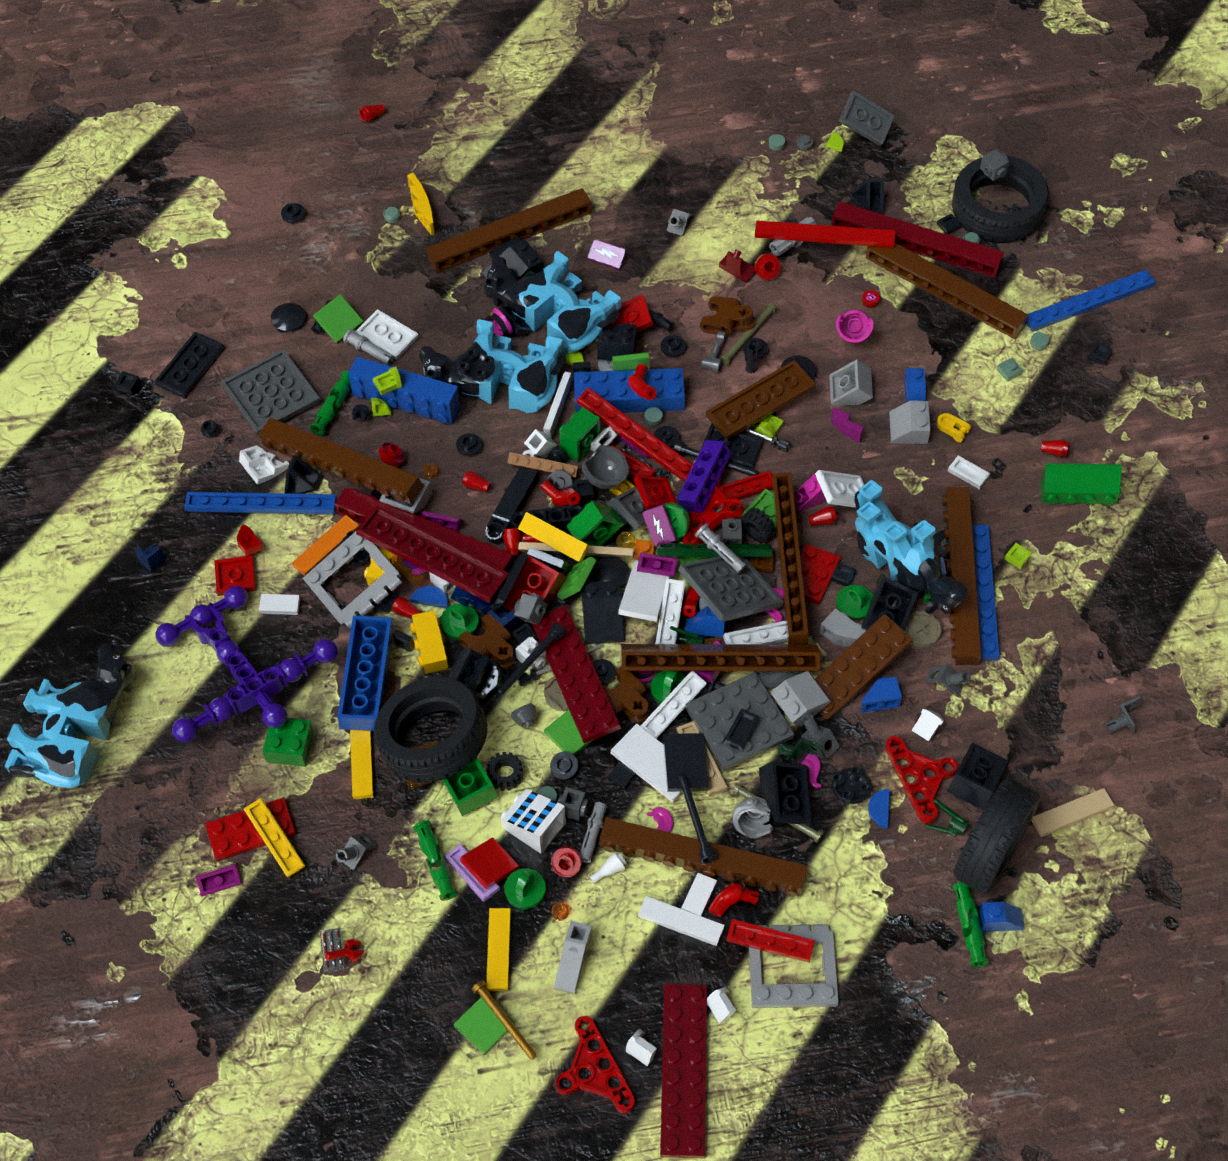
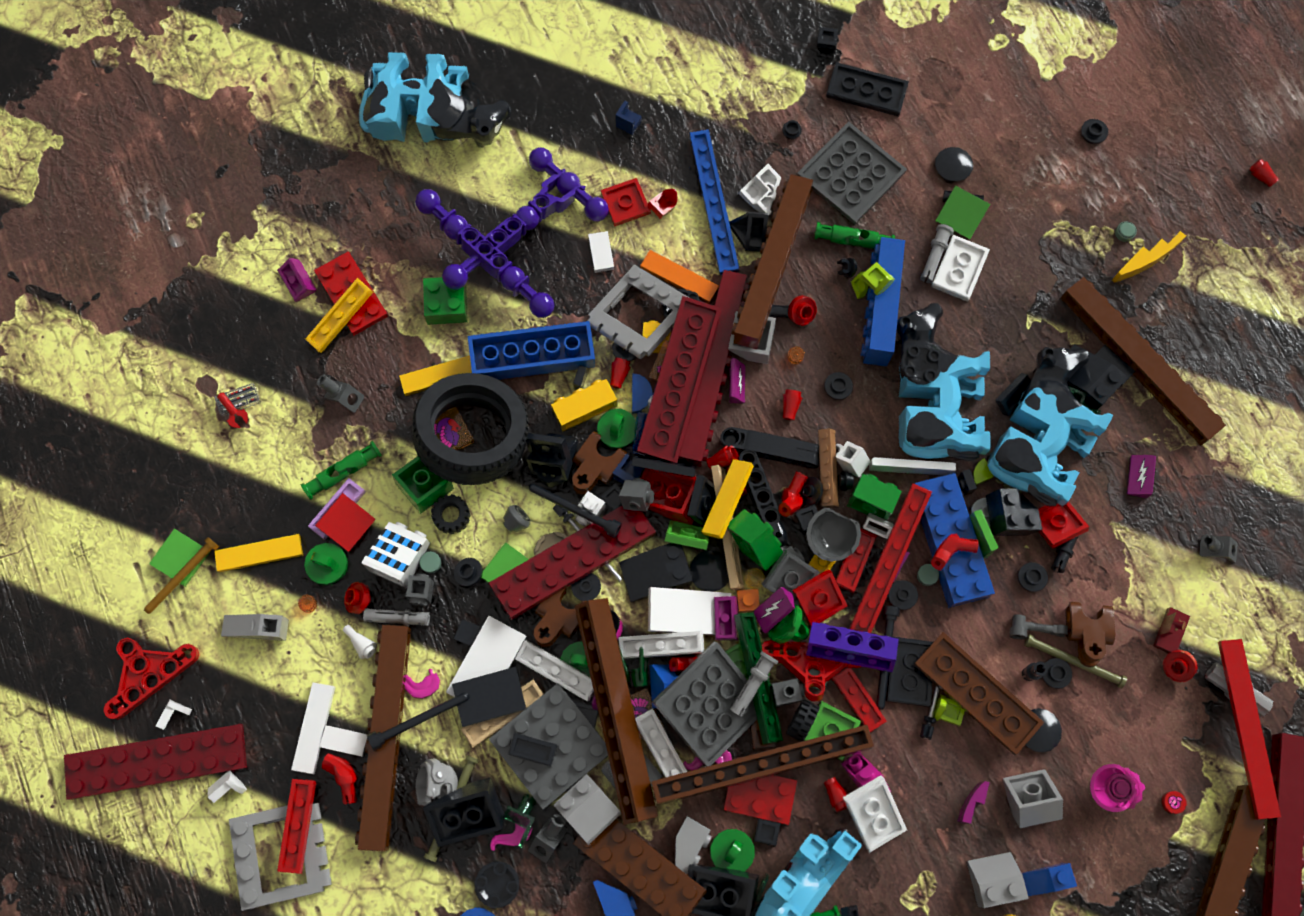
camera: 75 degrees right, 15 degrees up
dark pink piece [484,308,513,337] -> none

